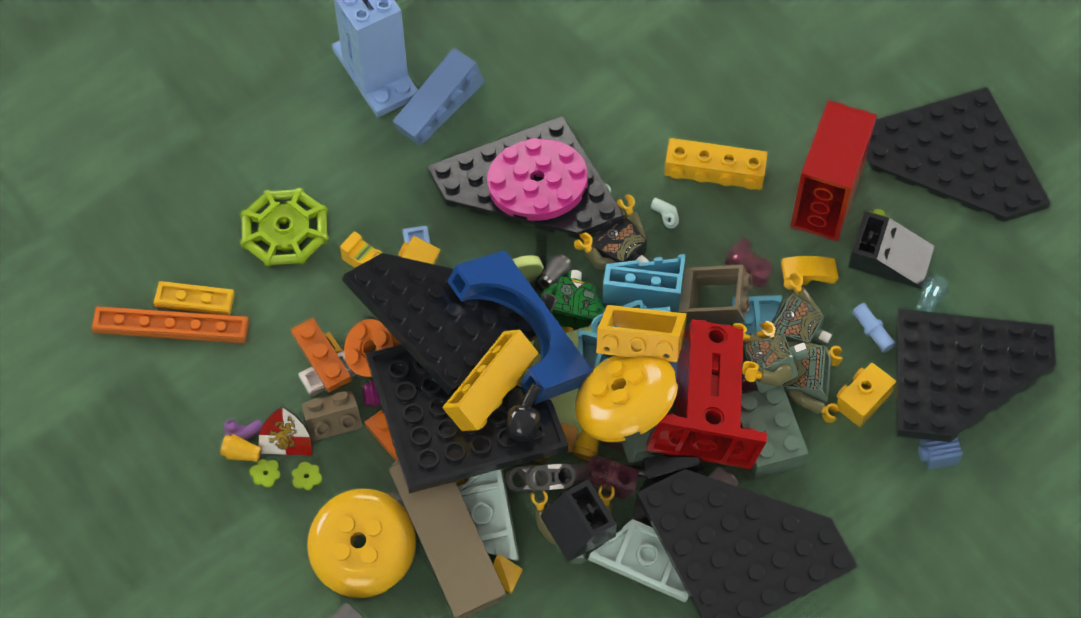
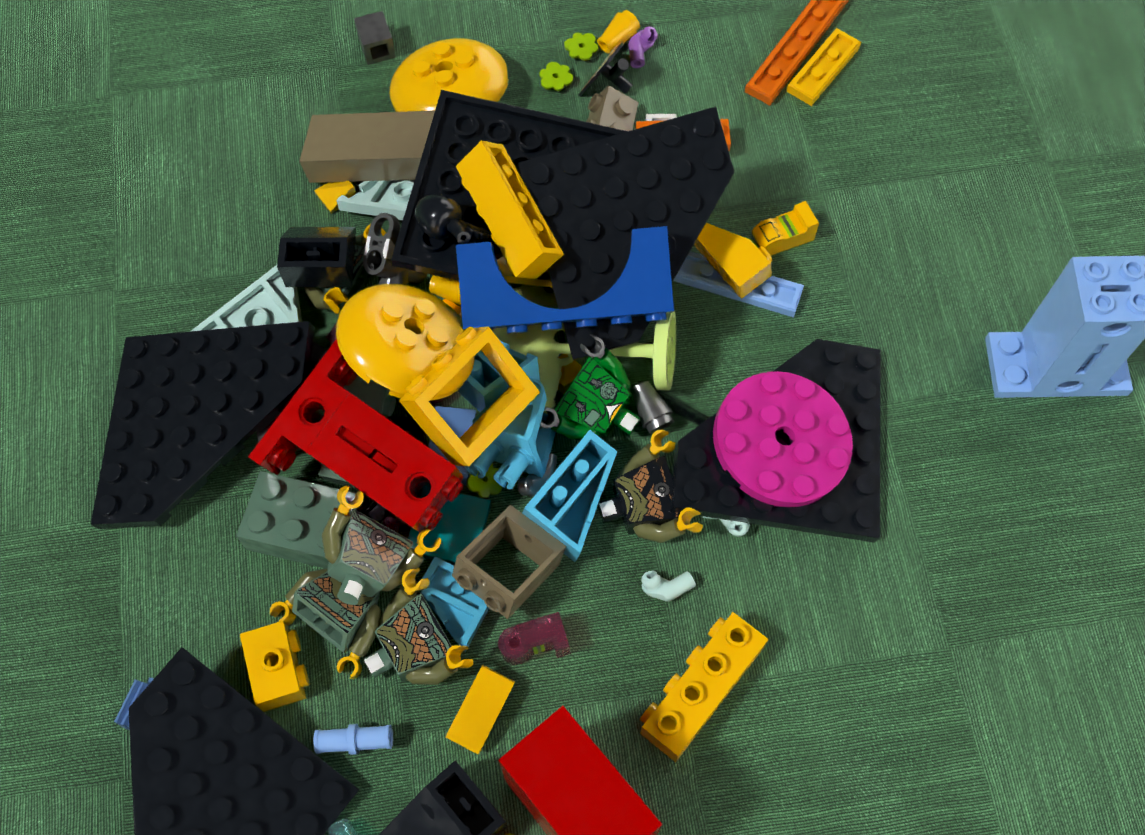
camera: 120 degrees right, 5 degrees up
lime plate [240,187,329,267] -> none
medium blue wedge [393,48,485,146] -> none

